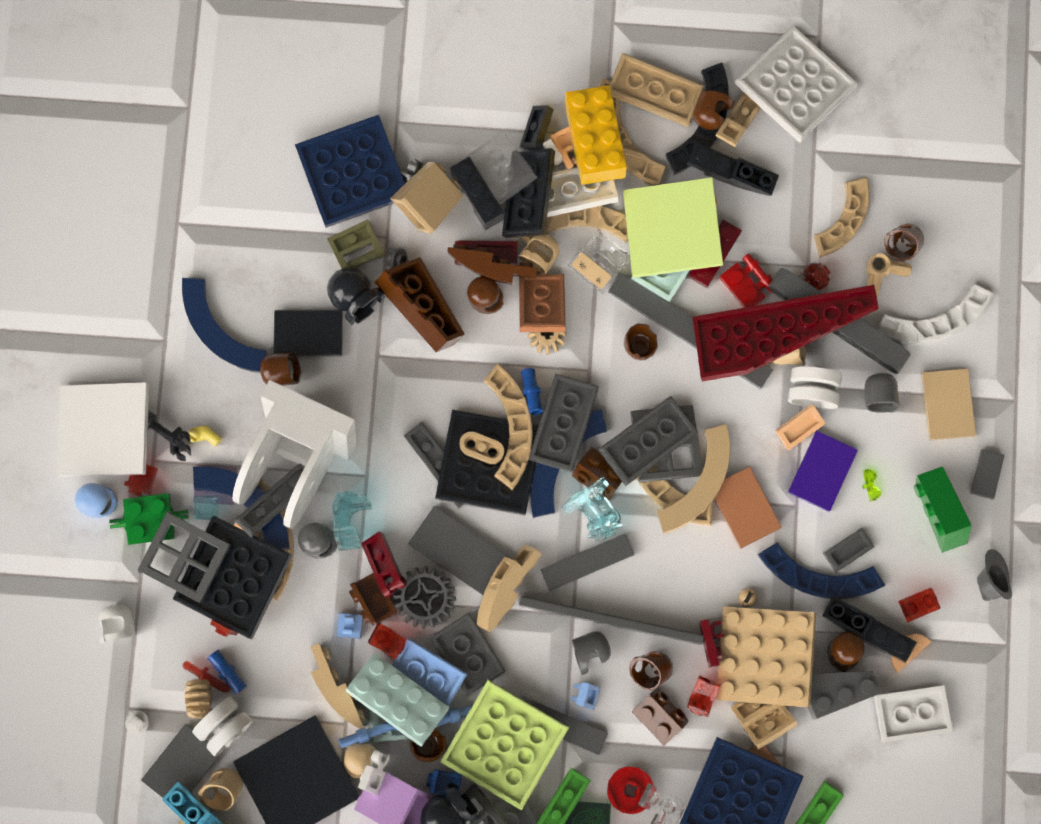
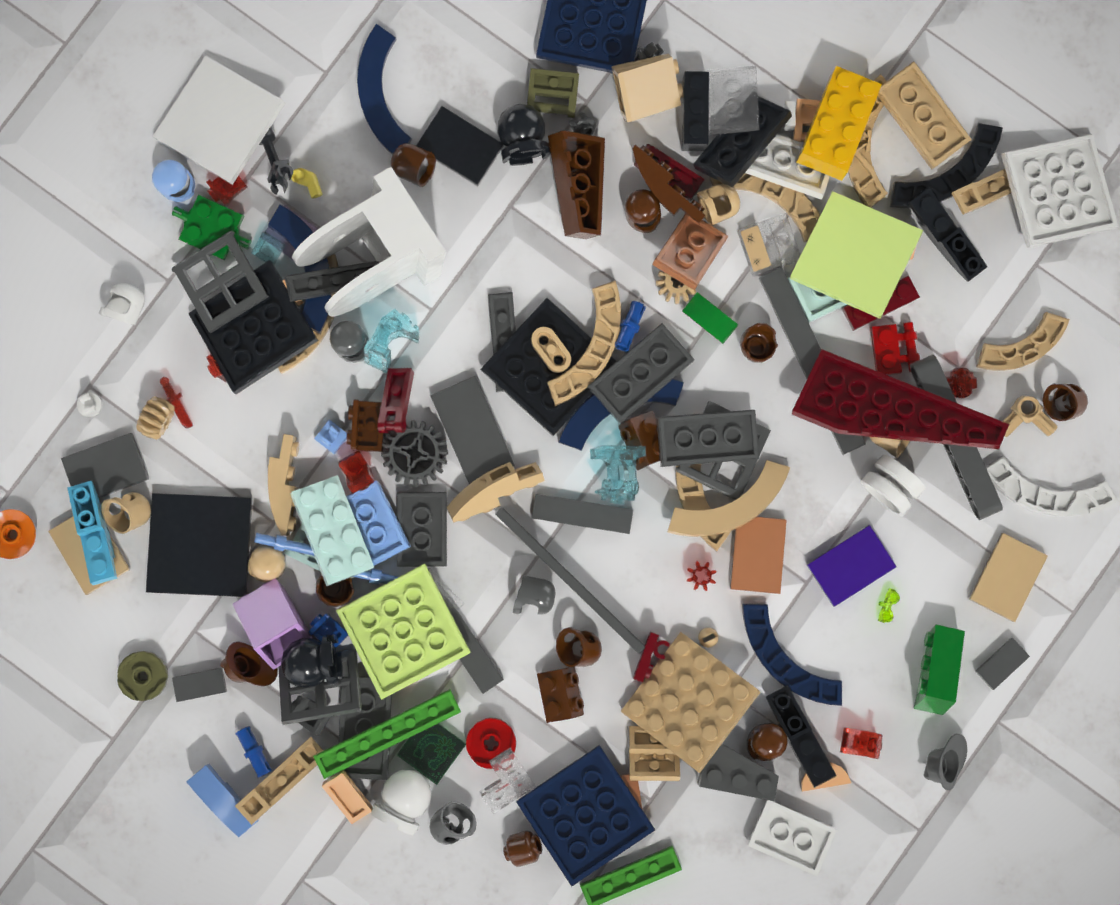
camera: 30 degrees right, 5 degrees up
white wheel [192,697,253,757] -> none
blue pin [207,649,247,695] -> none
white plate [358,750,390,795] -> none
black plate [519,106,554,150] -> none
light blue tile [570,682,600,710] -> none
clear red bracket [687,675,721,717] -> none
reddish brown helmet [693,91,735,130] -> none
light nougat tile [775,404,826,450] -> none
dark grey tile [823,528,875,573] -> none
dark grey helmet [864,373,900,413] -> none
none -> green slope [682,292,738,344]
none -> clear red gear [686,561,717,591]

